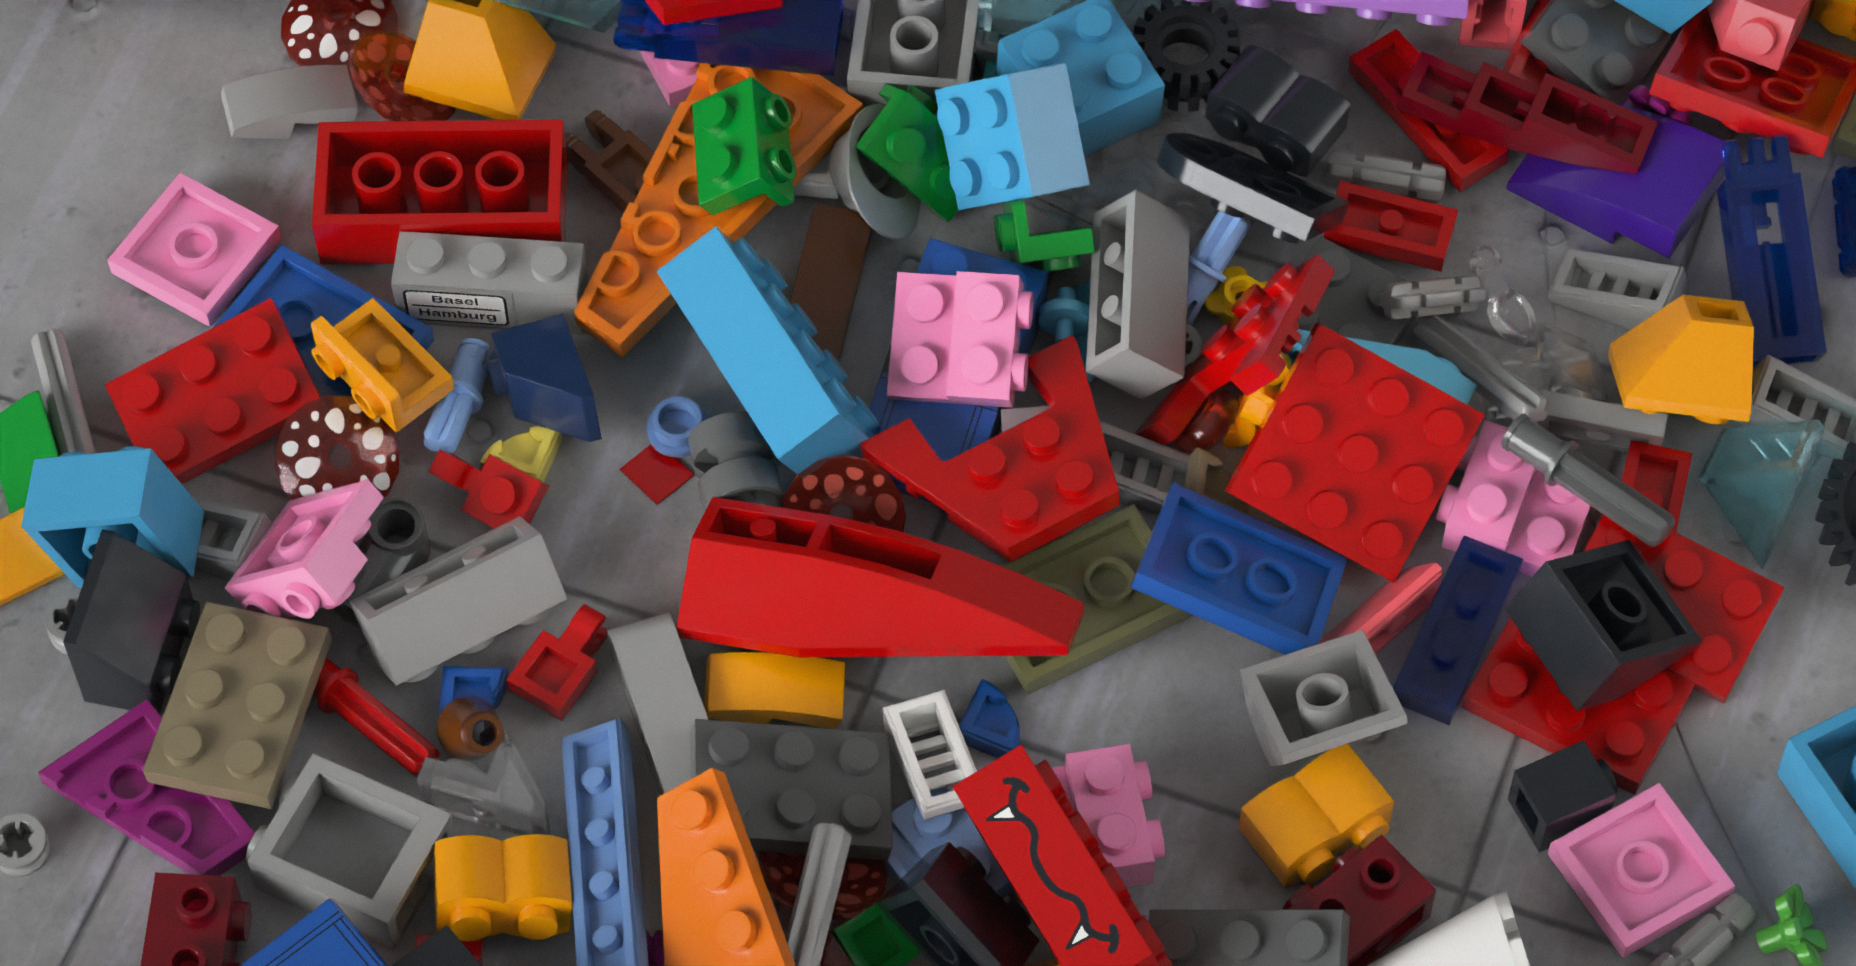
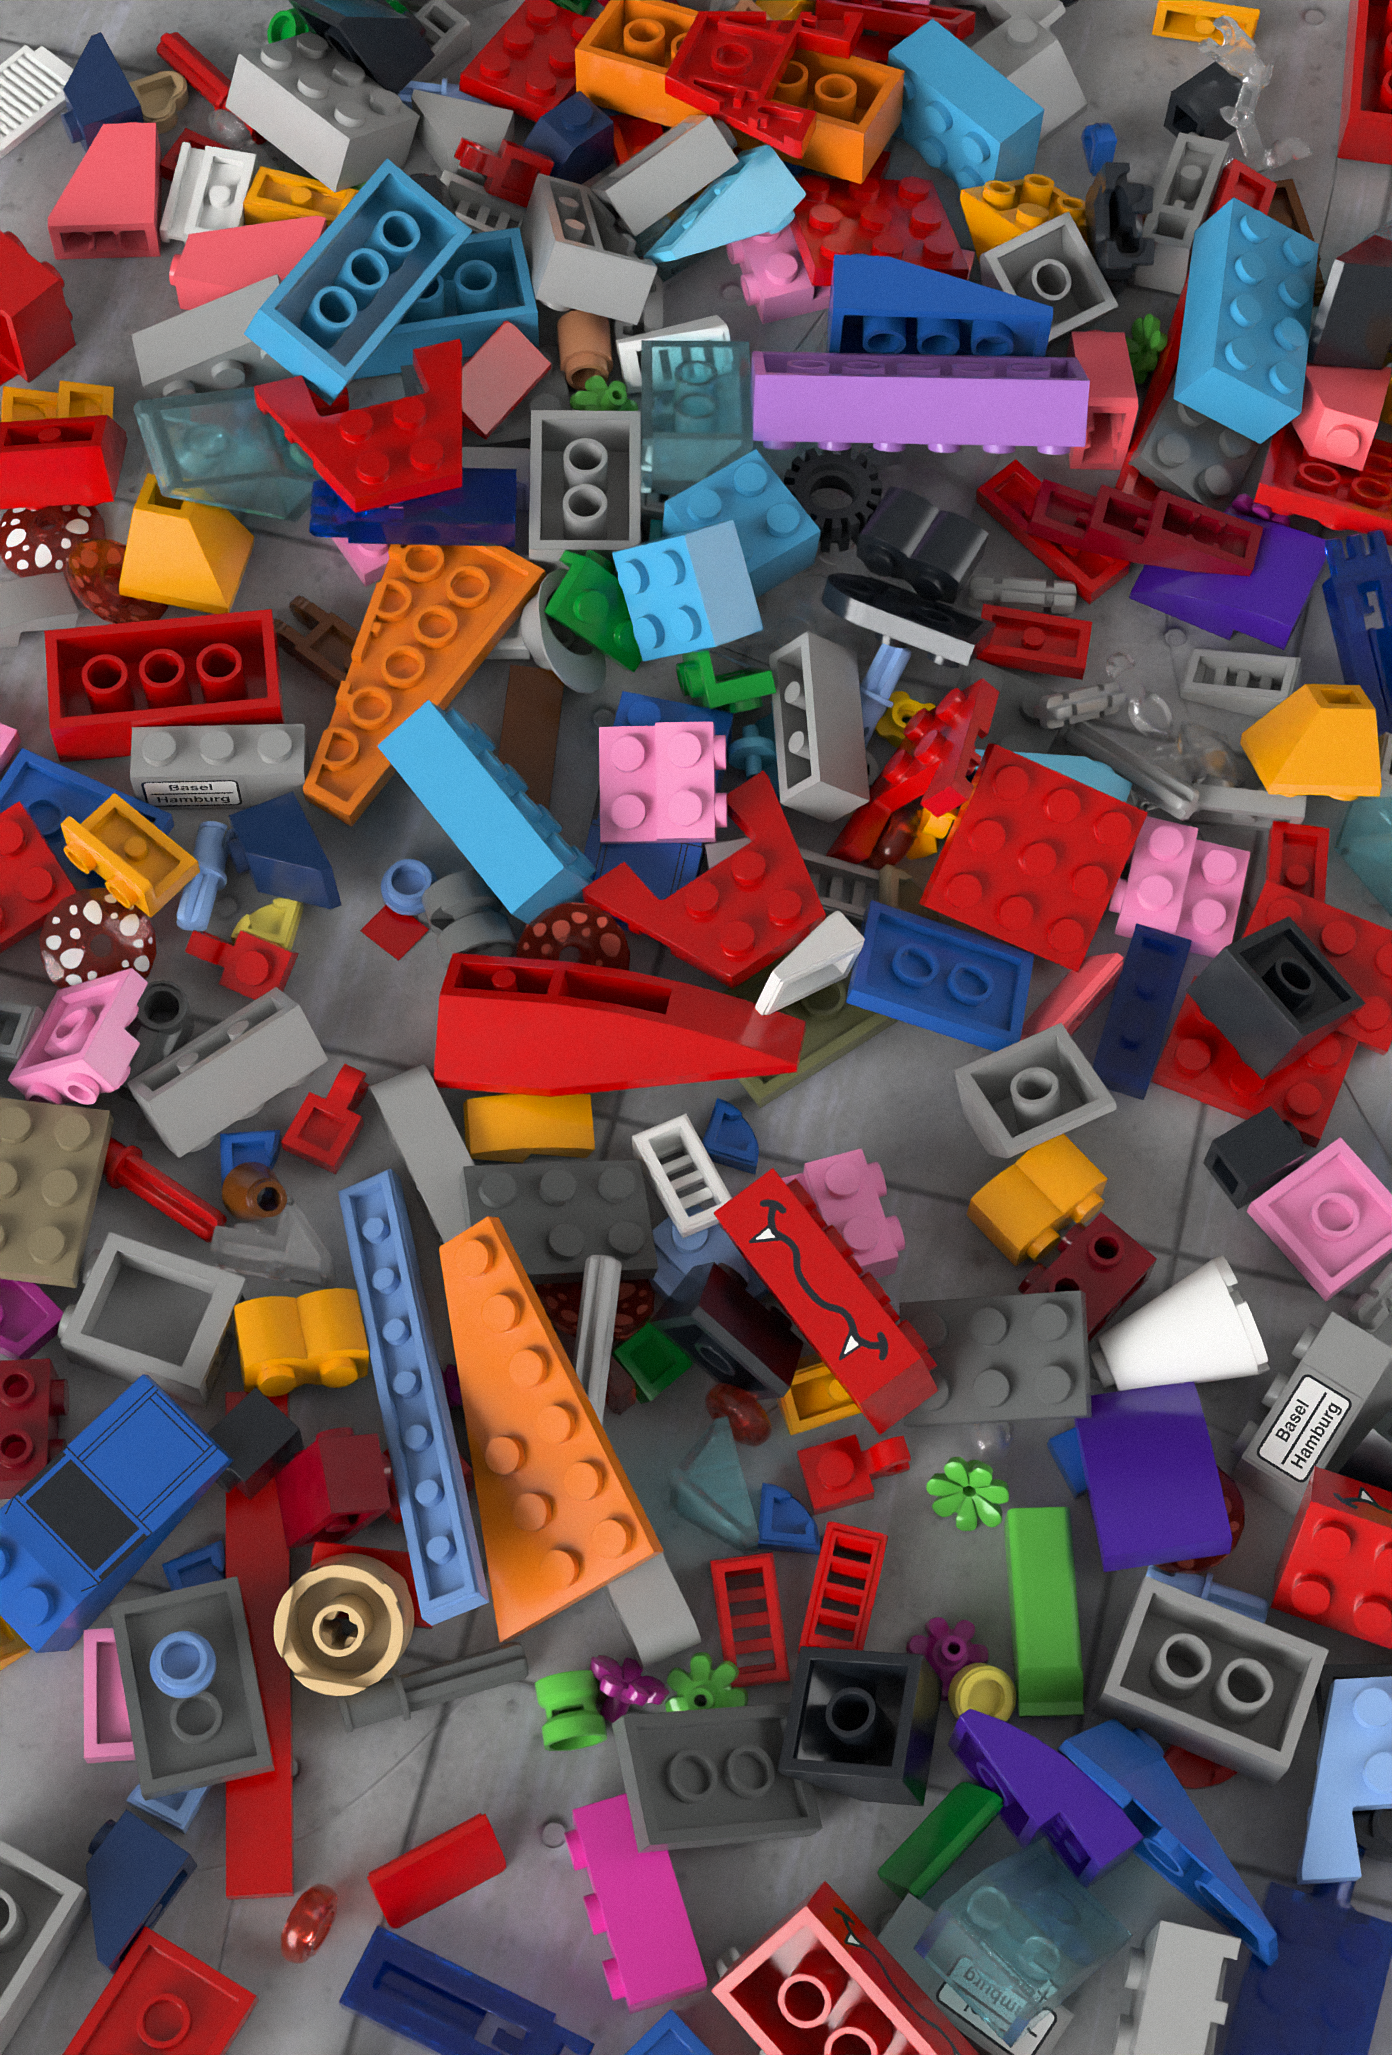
camera: 10 degrees left, 5 degrees up
green bracket [692,77,796,216] -> none
dark grey axle [1501,414,1675,547] -> none
none -> white slope [755,911,865,1016]

